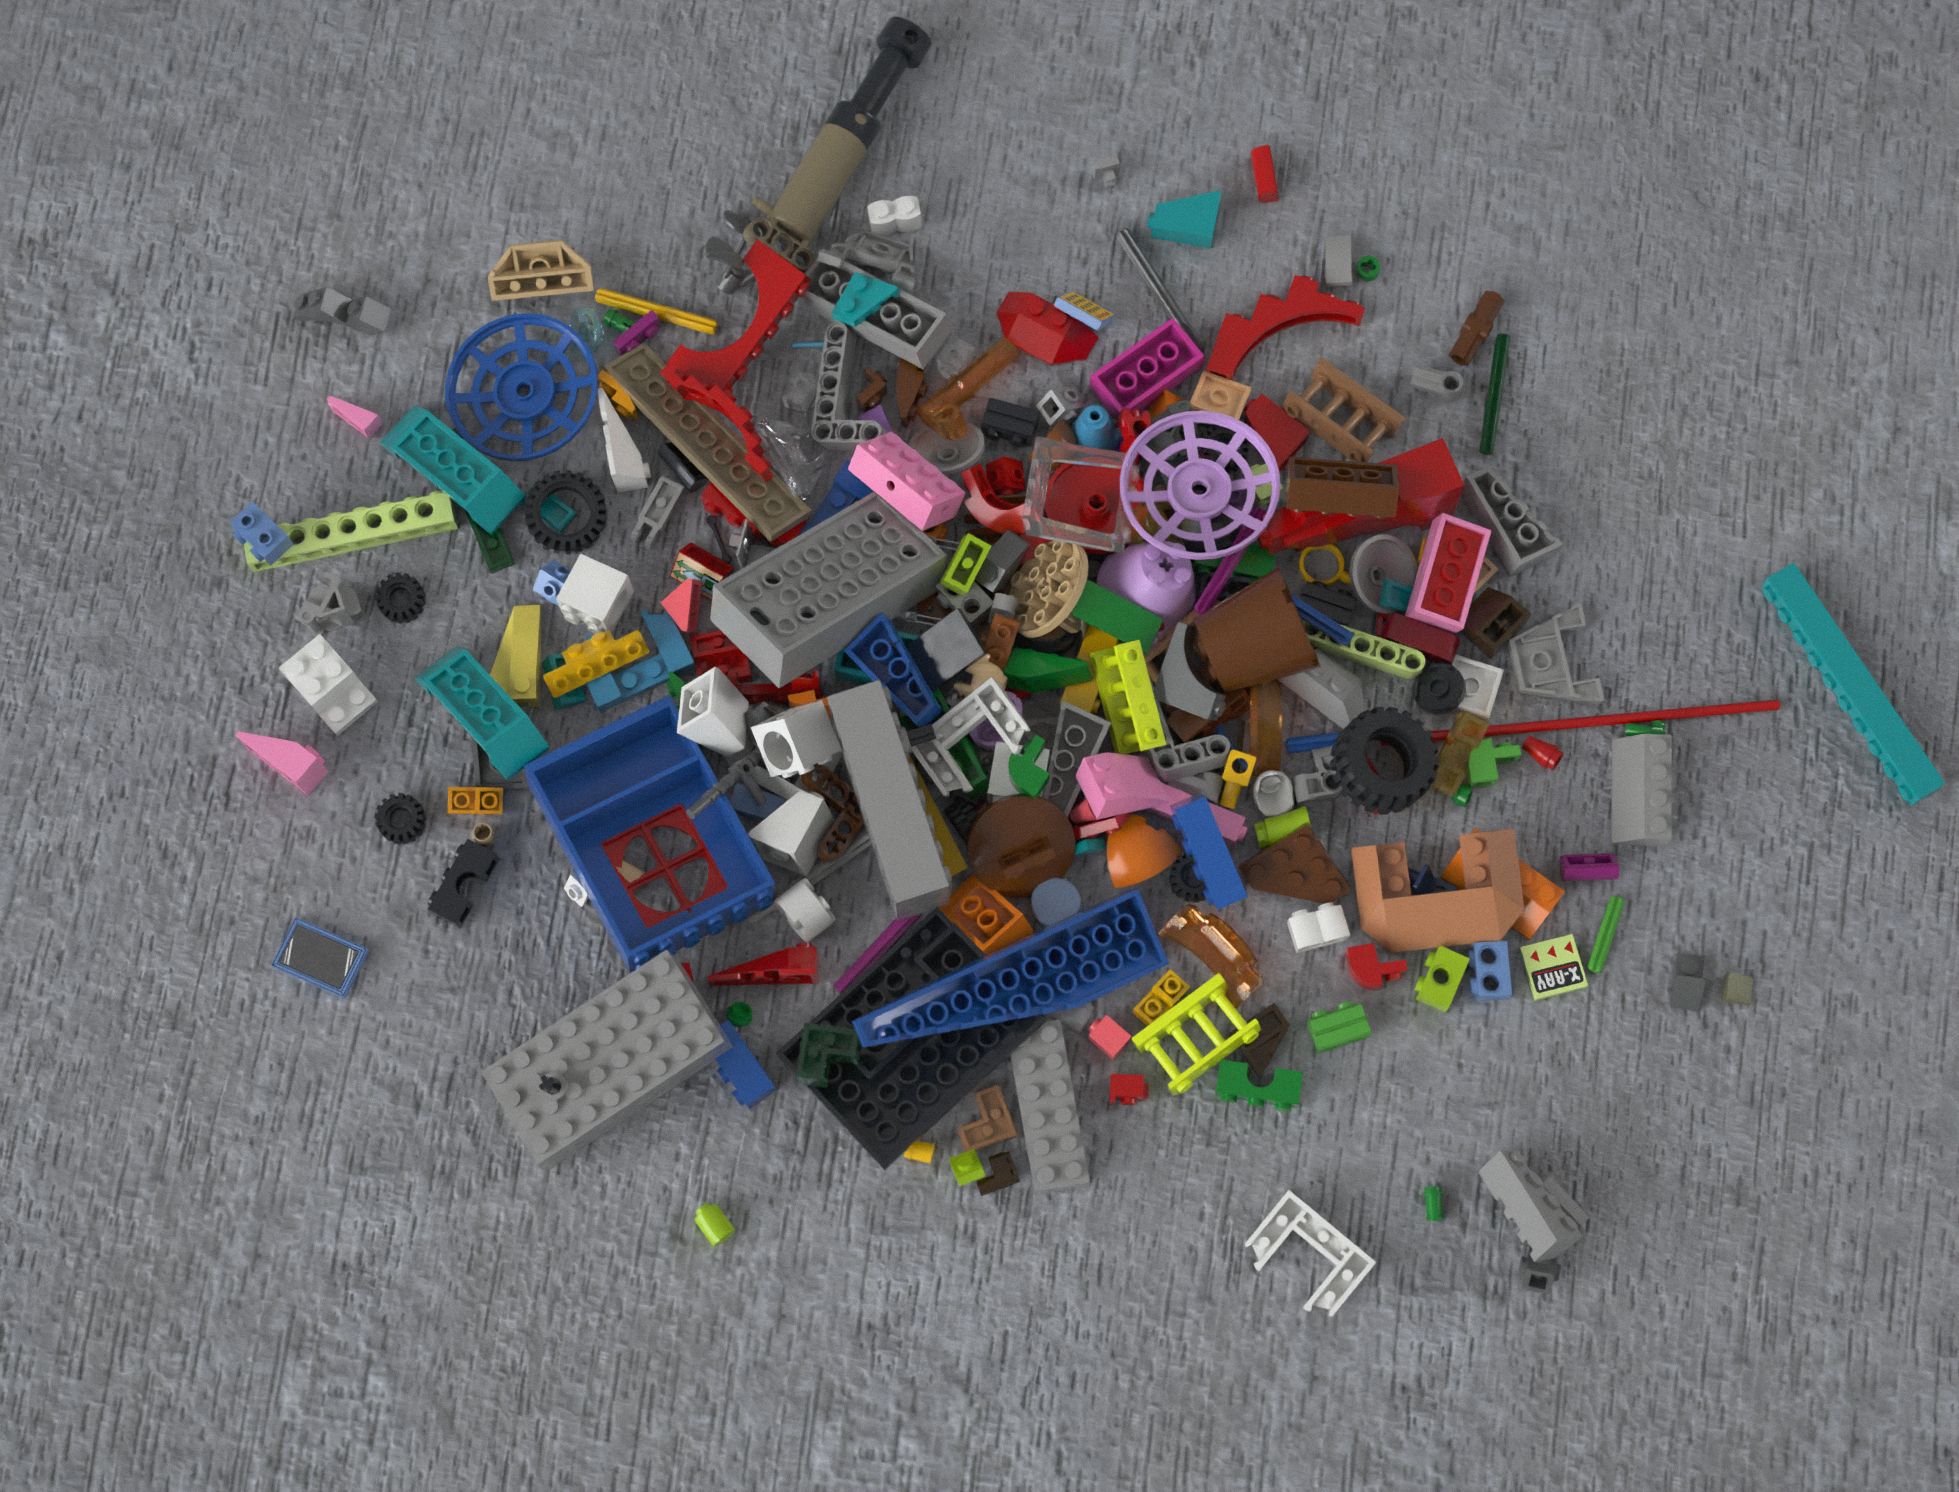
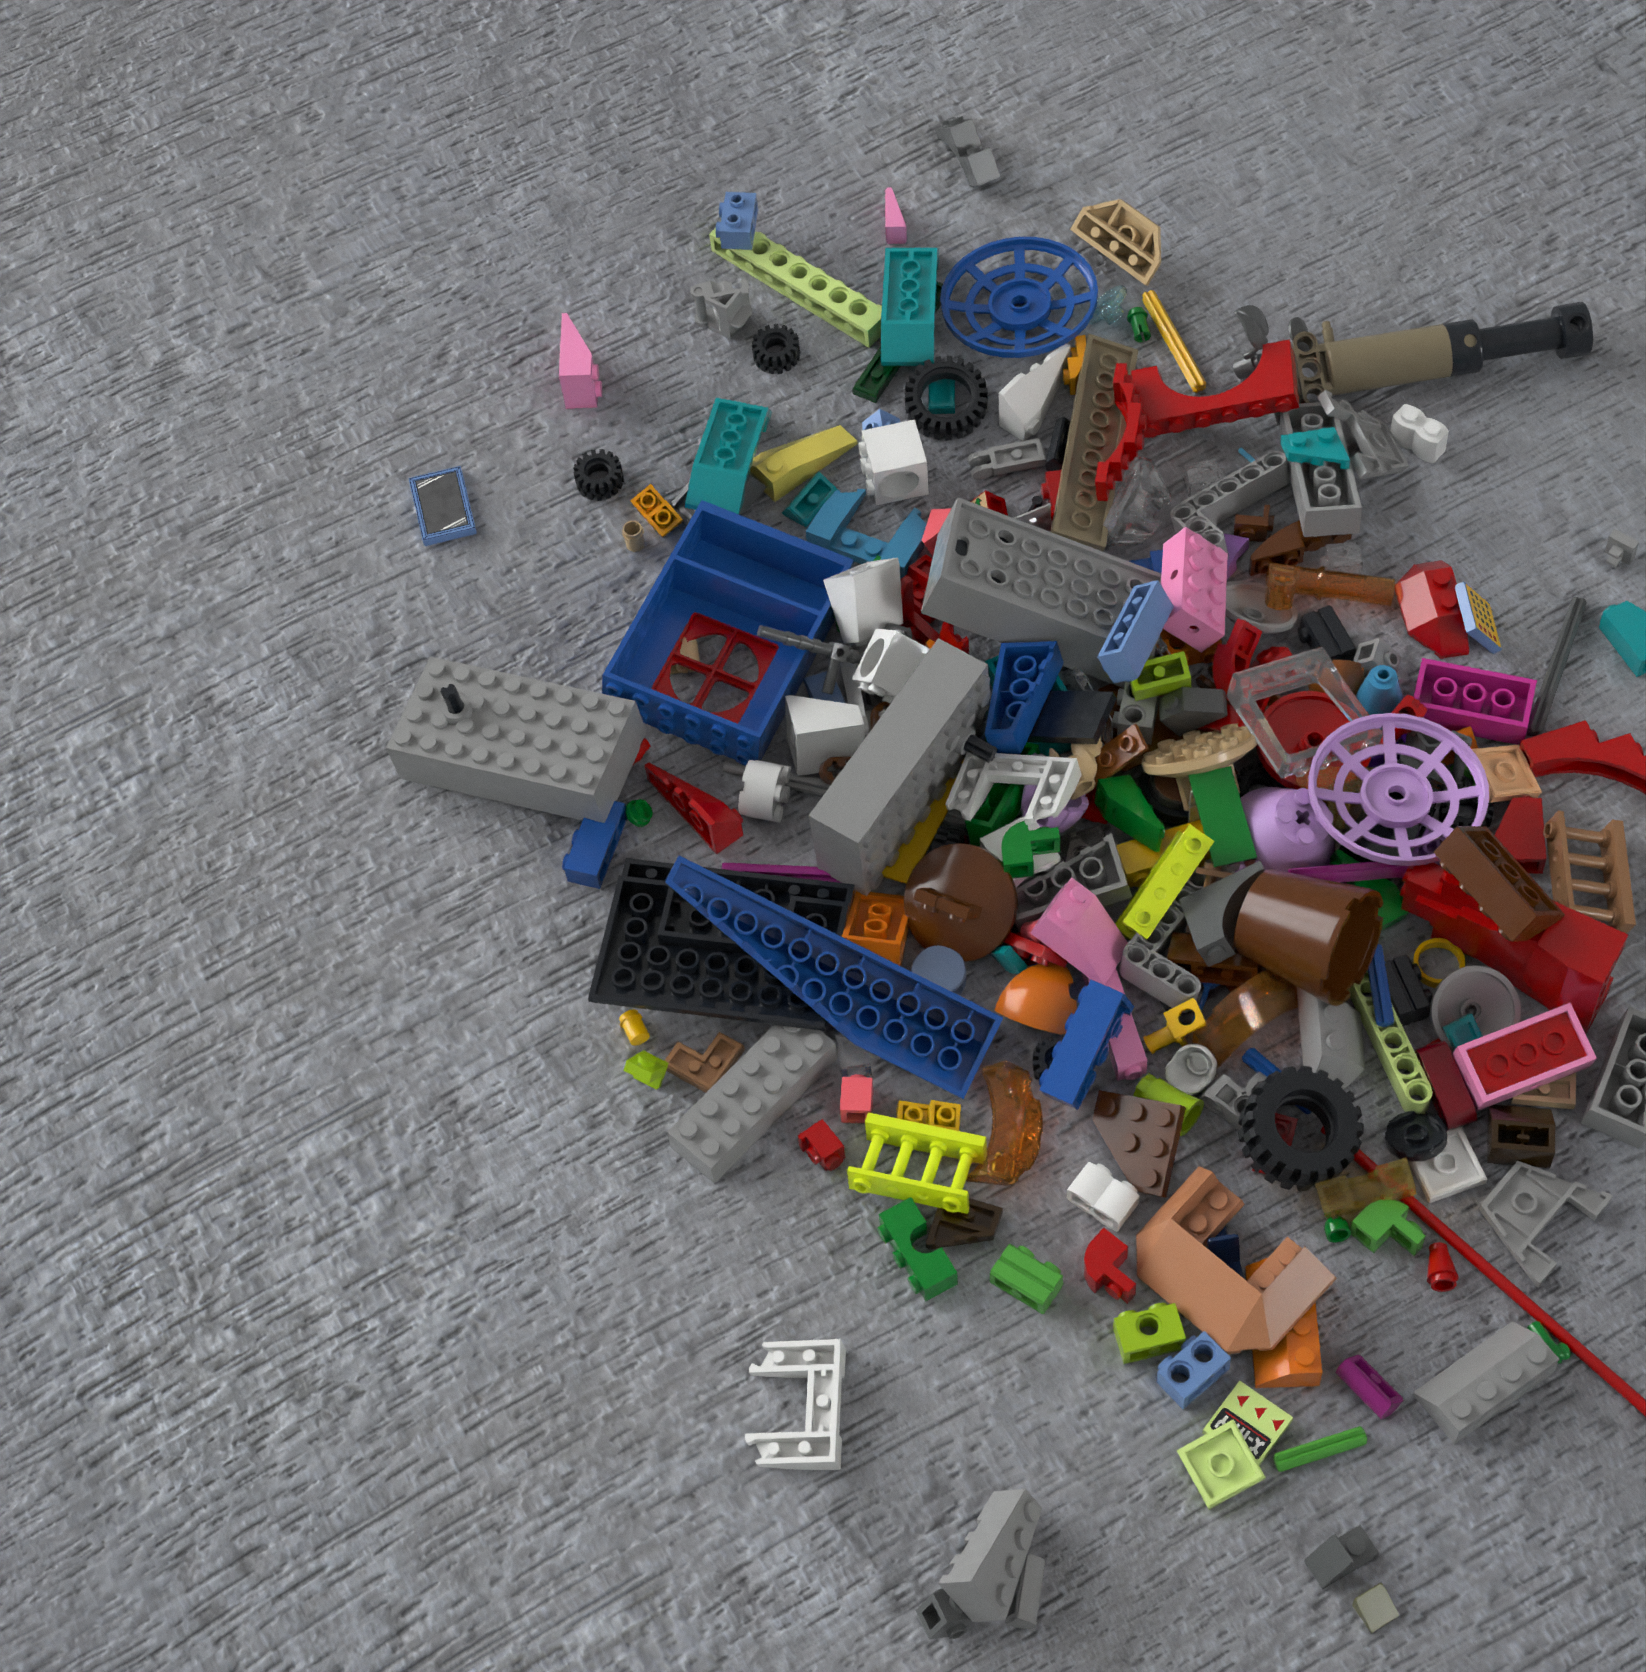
camera: 55 degrees right, 15 degrees down
white bracket [279,634,378,736] -> none
black arch [428,839,500,929] -> none
yellow bracket [543,630,649,698] -> none
magenta plate [613,310,661,356] -> none
lime brick [694,1202,736,1247] -> none
clear green brick [795,1023,862,1087] -> none
dark brown piece [976,1151,1020,1196] -> none
light grey piece [988,593,1019,625] -> none
light grey piece [1168,772,1224,805] -> none
green pin [1422,1186,1445,1221] -> none
none -> medium blue brick [1097,580,1174,684]
none -> yellowish green tile [1176,1420,1266,1510]

